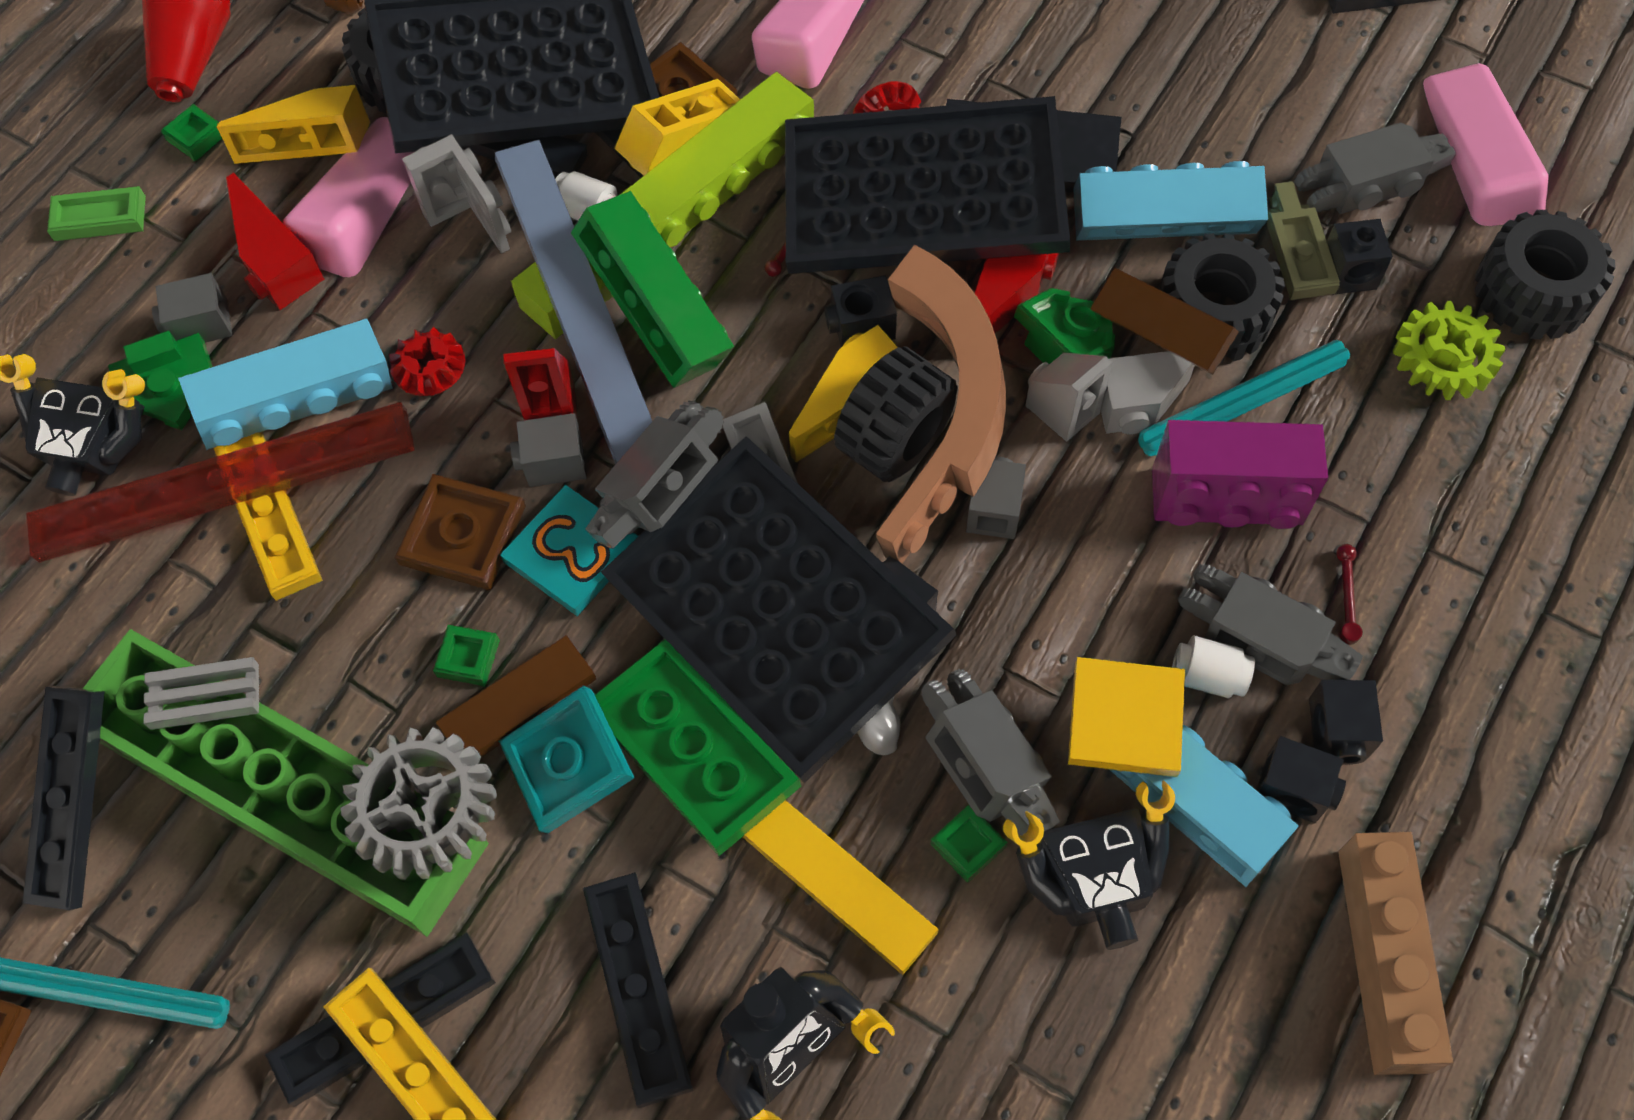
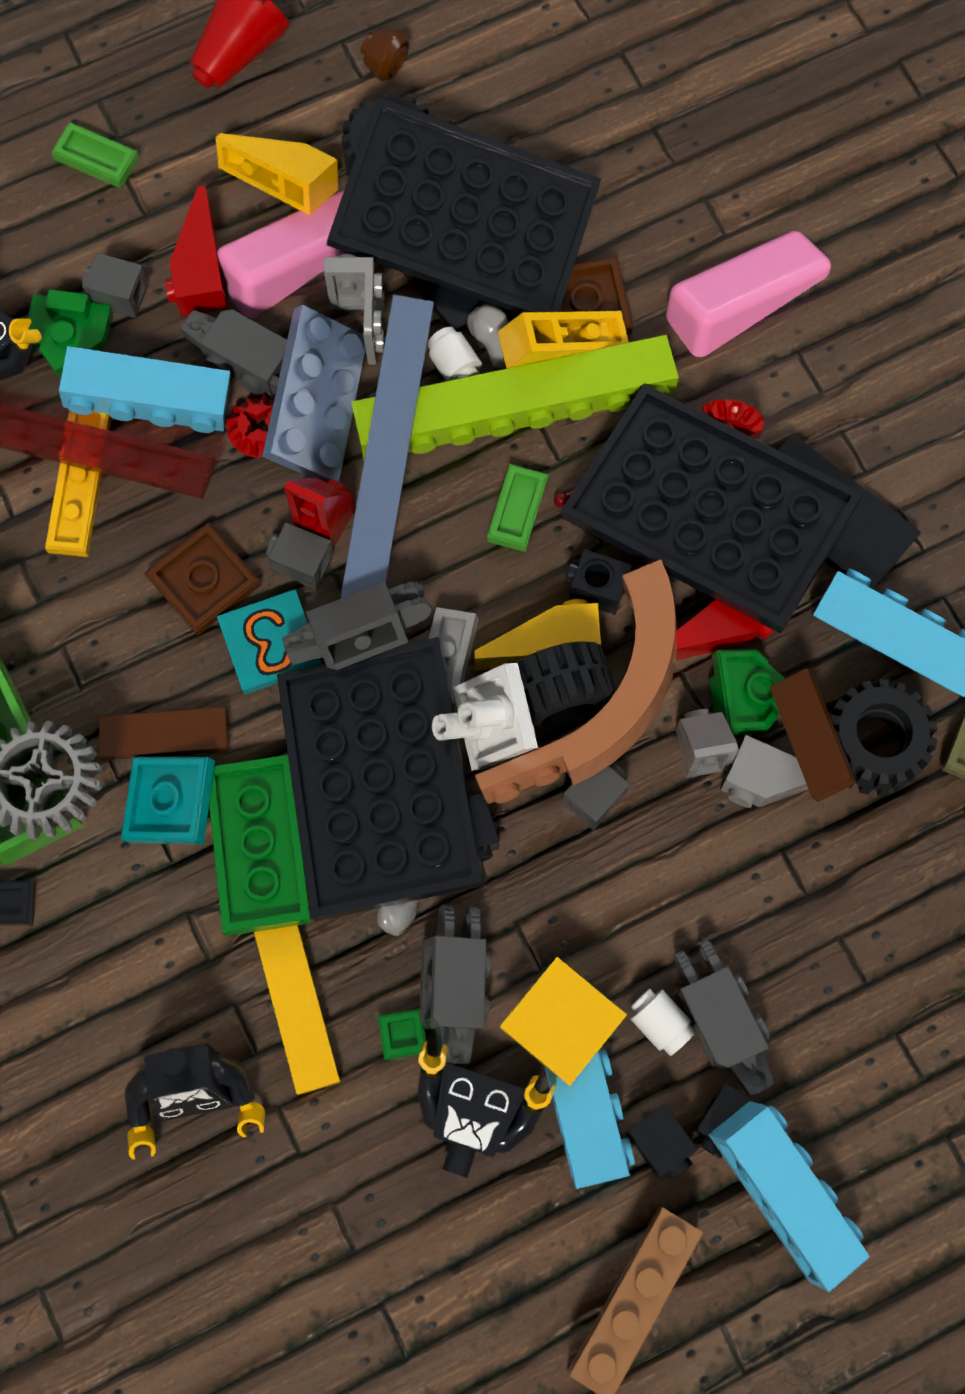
camera: 30 degrees right, 10 degrees up
green tile [161,104,222,161] -> none
green tile [433,625,500,687] -> none
green brick [571,191,735,388] -> none
black tile [583,872,694,1108] -> none
teal axle [1138,340,1350,456] -> none
magenta brick [1152,420,1328,529] -> none
dark red hinge [1336,544,1363,645] -> none
none -> dark grey hinge [181,309,287,398]
none -> sand blue plate [262,304,366,482]
none -> white plate [432,663,538,771]
none -> light grey animal [467,304,510,369]
none -> bright green tile [487,464,549,552]
none -> medium azure brick [709,1101,870,1292]

